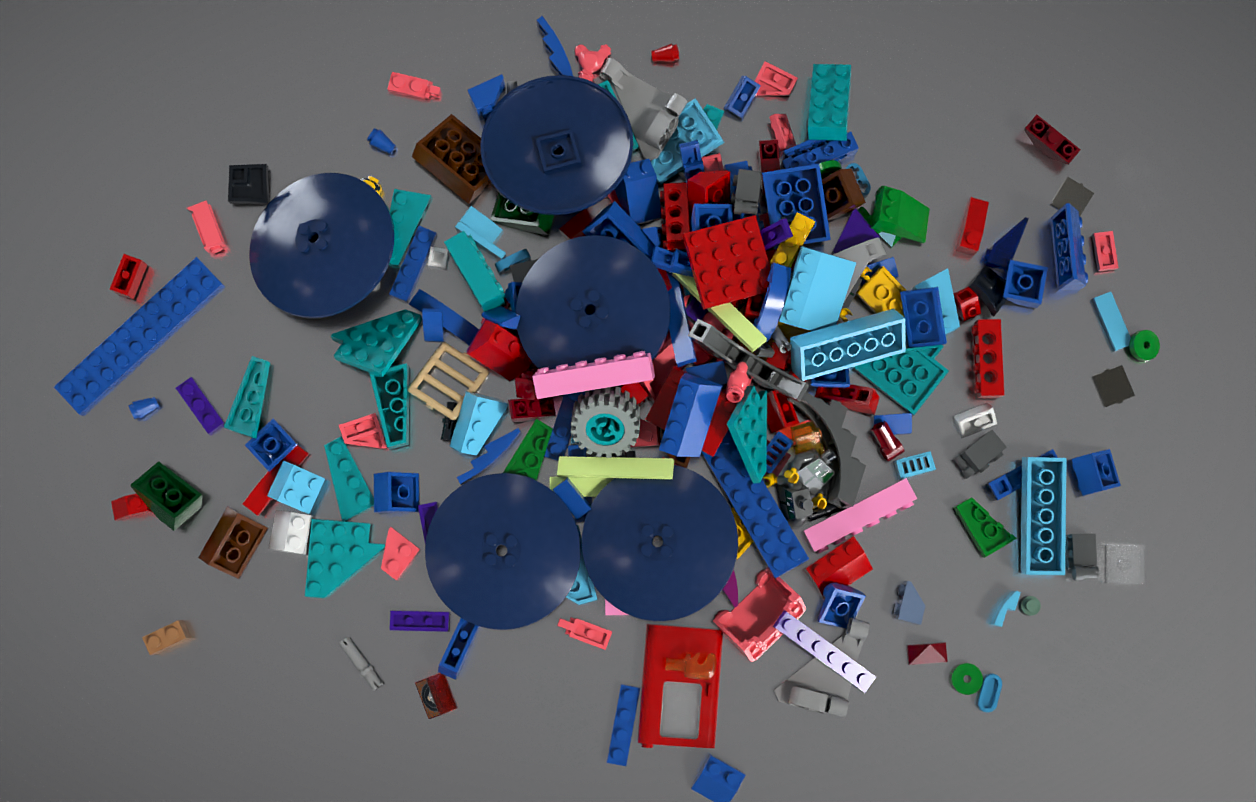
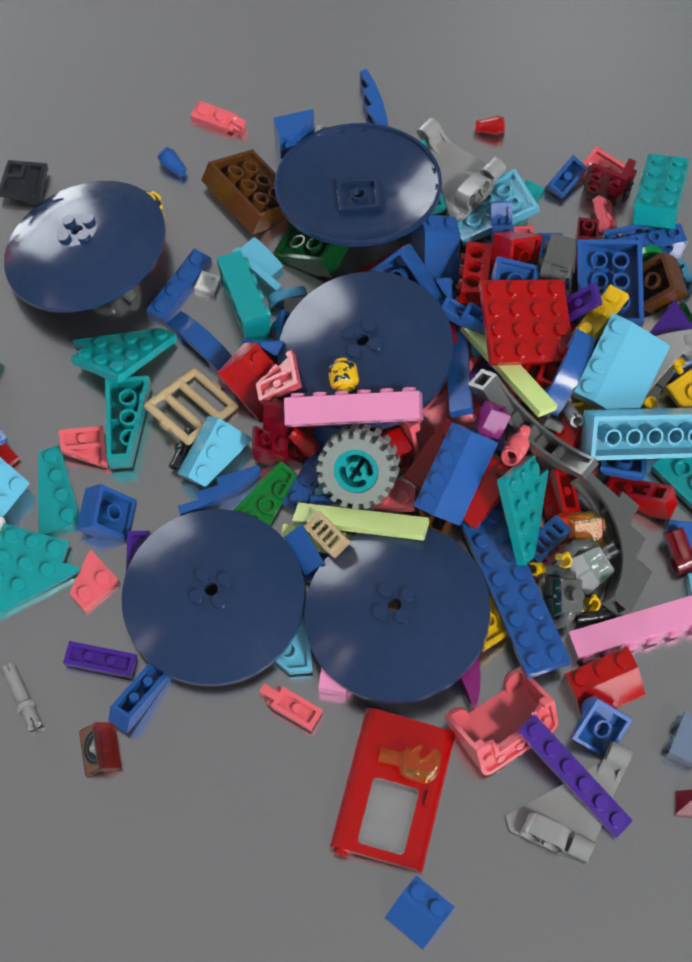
camera: 15 degrees right, 15 degrees down
teal wing [389,189,432,266] -> none
blue slope [422,308,444,342] -> none
coral animal [574,44,611,82] -> none
blue plate [607,684,640,766] -> none
none -> coral wing [256,350,302,405]
none -> red cone [287,427,321,458]
none -> tan slope [304,510,351,558]
none -> yellow head [328,358,359,392]
none -> magenta brick [474,400,511,439]
none -> dark red bracket [584,158,637,203]

